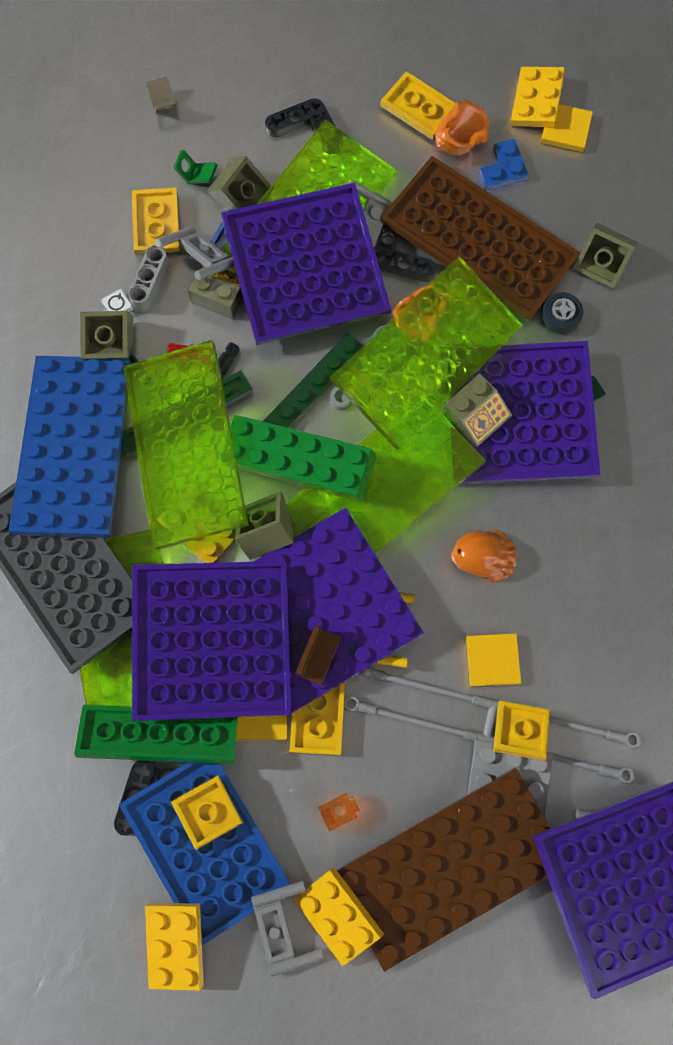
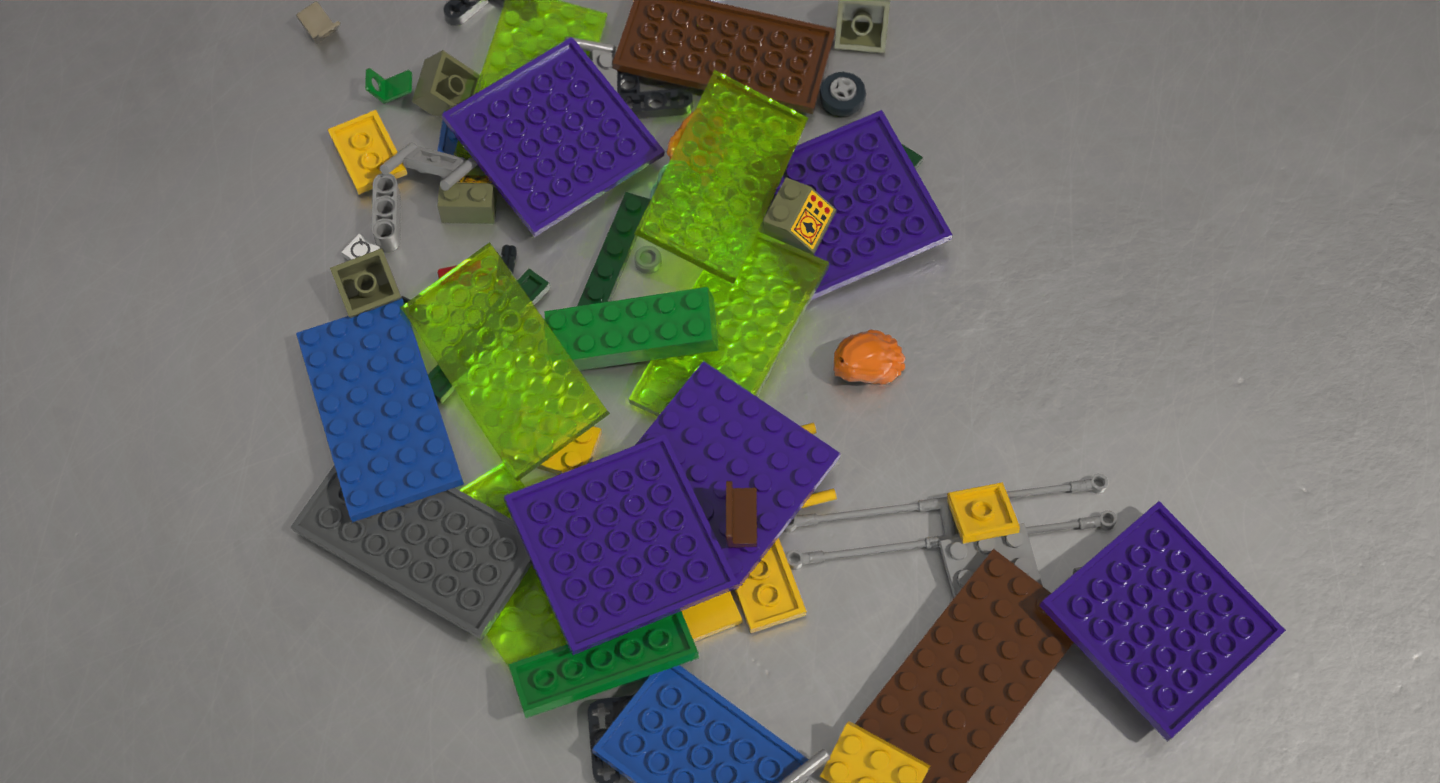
camera: 20 degrees left, 10 degrees down
yellow tile [171,776,243,850] -> none
olive slope [235,491,294,560] -> none
clear orange brick [318,793,360,832] -> none
yellow tile [466,633,521,687] -> none

